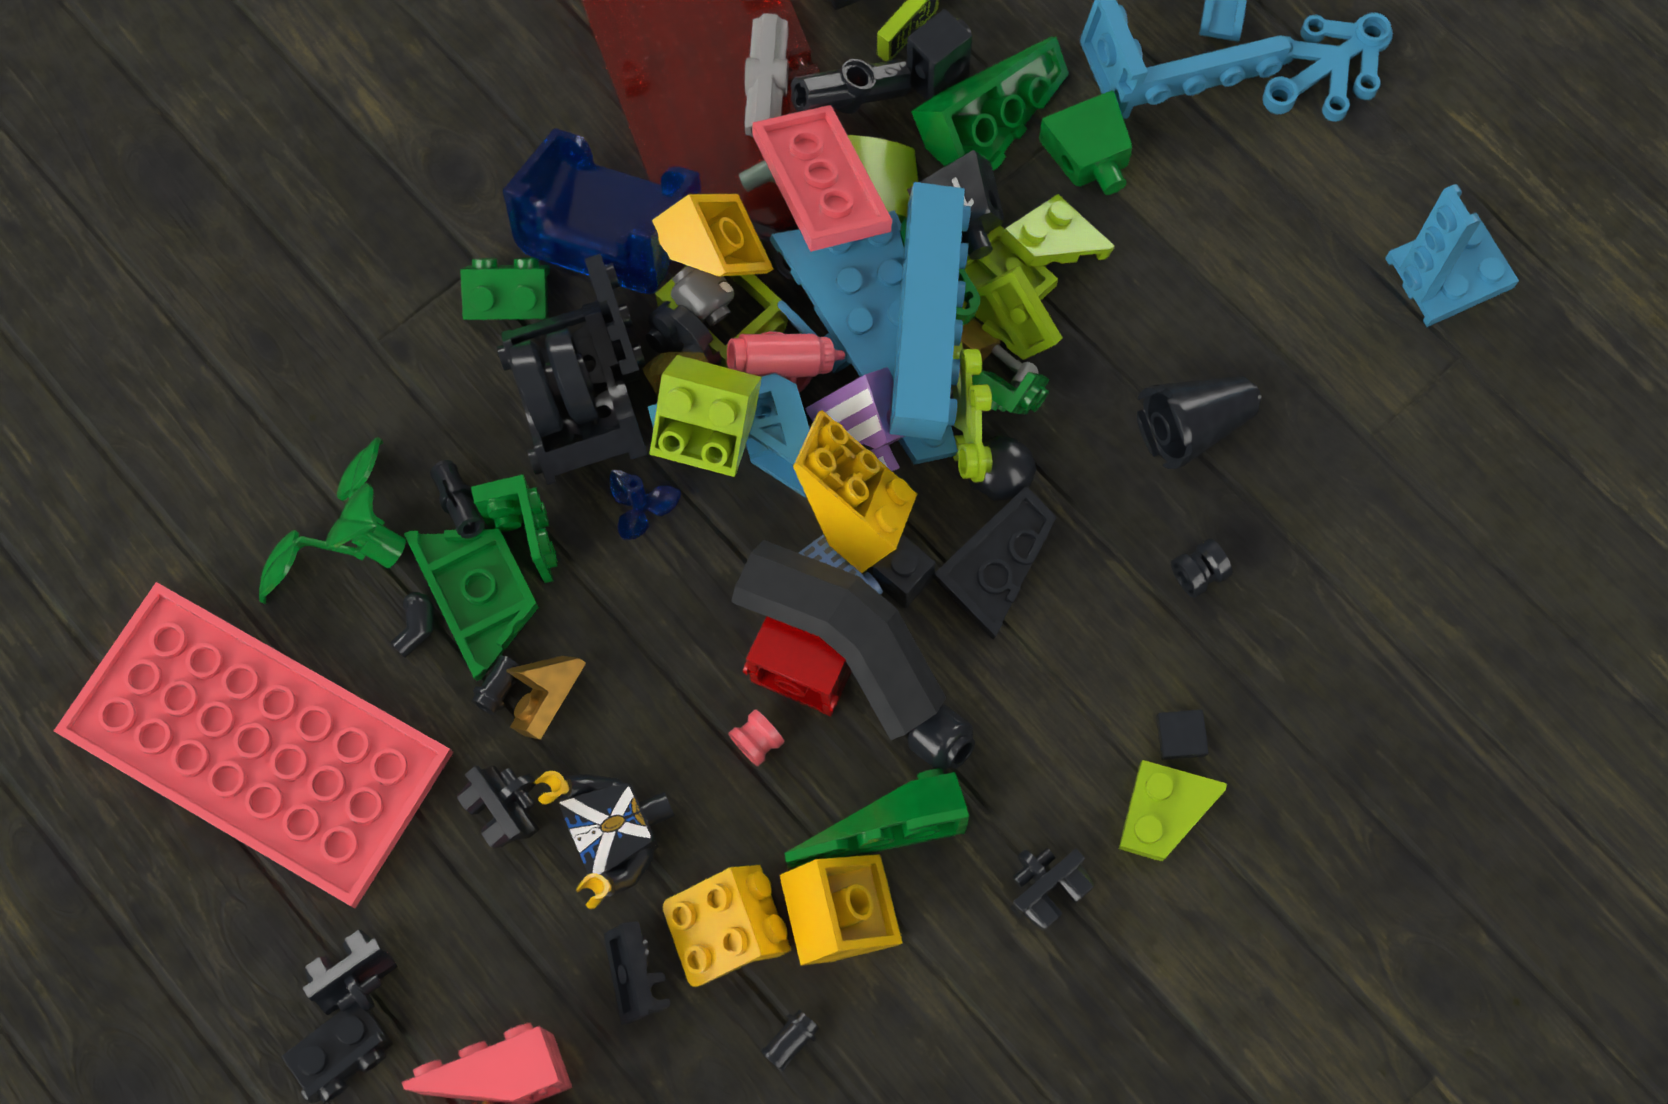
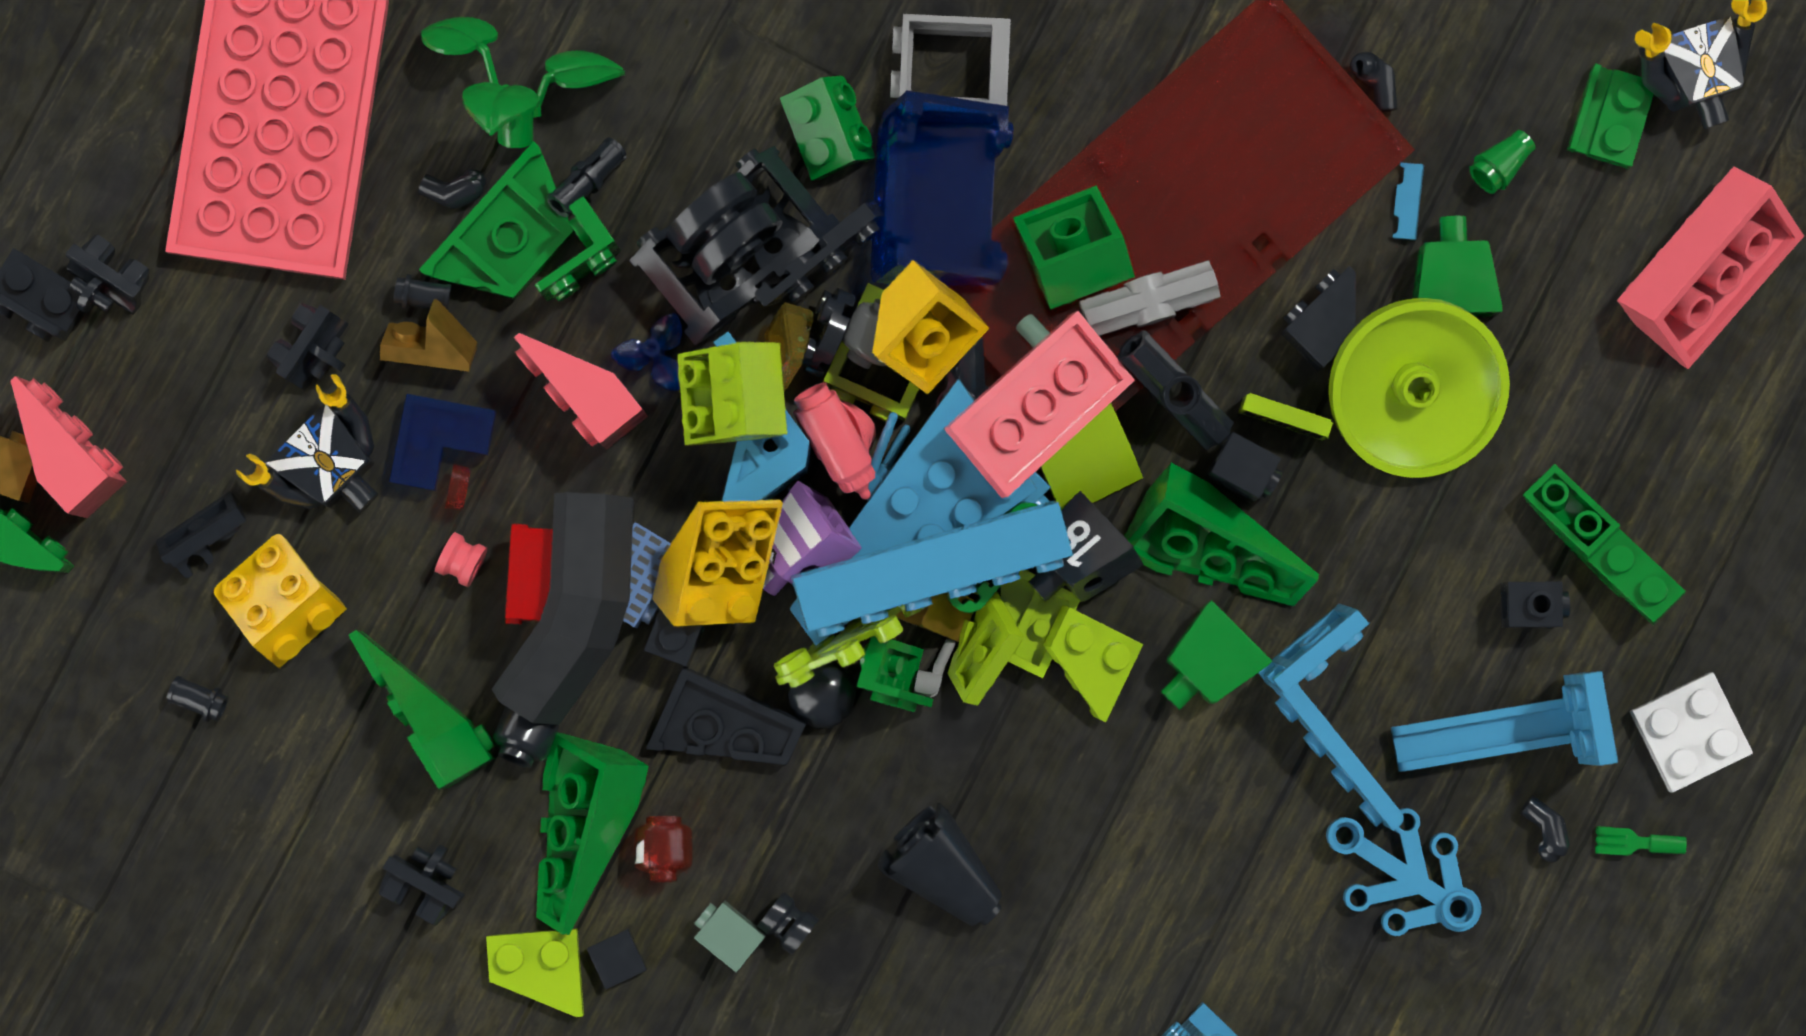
camera: 60 degrees right, 15 degrees up
yellow slope [779,855,902,965] -> none
none -> clear blue plate [389,394,497,491]
none -> clear red tile [445,464,471,511]
none -> coral slope [514,333,648,450]
none -> green wedge [536,733,649,935]
none -> clear red head [634,816,693,882]
none -> sand green brick [694,900,766,972]
none -> light grey window [890,14,1011,115]
none -> green slope [1013,185,1135,309]

